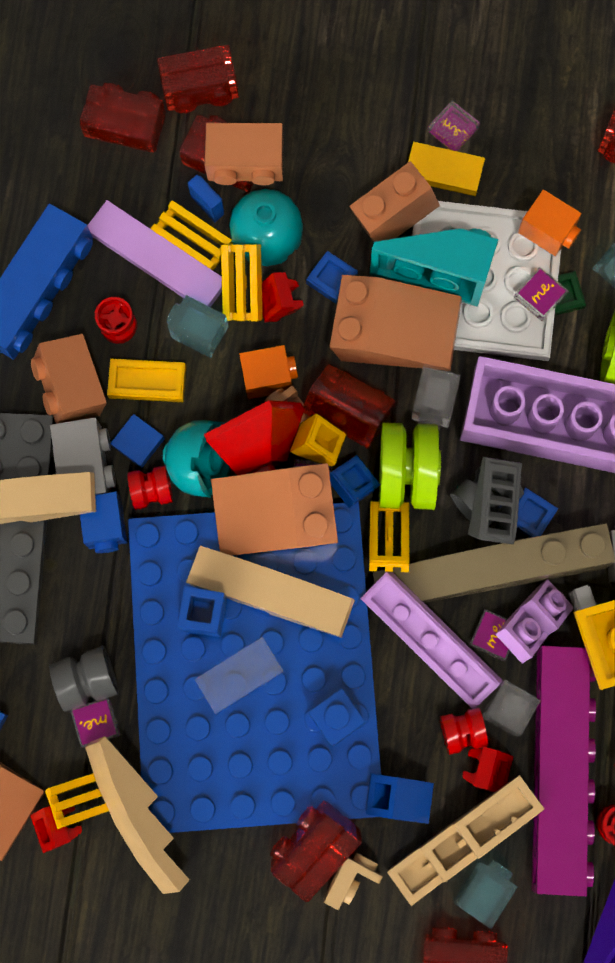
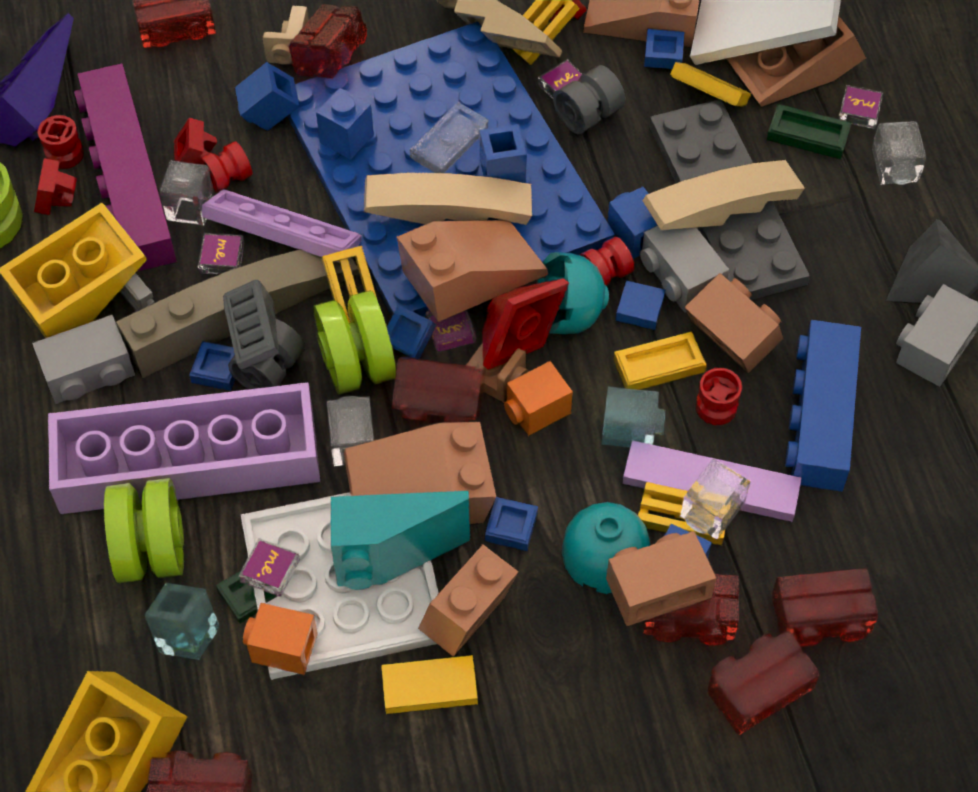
camera: 155 degrees right, 20 degrees down
yellow tile [221,244,262,321] -> none
red tile [262,272,304,322] -> none
yellow slope [290,413,346,466] -> none
tan slope [387,775,545,906] -> none
clear tile [428,100,480,151] -> none
clear light blue brick [453,860,518,929] -> none
lavender slope [495,579,574,664] -> none
none -> clear brick [680,458,751,539]

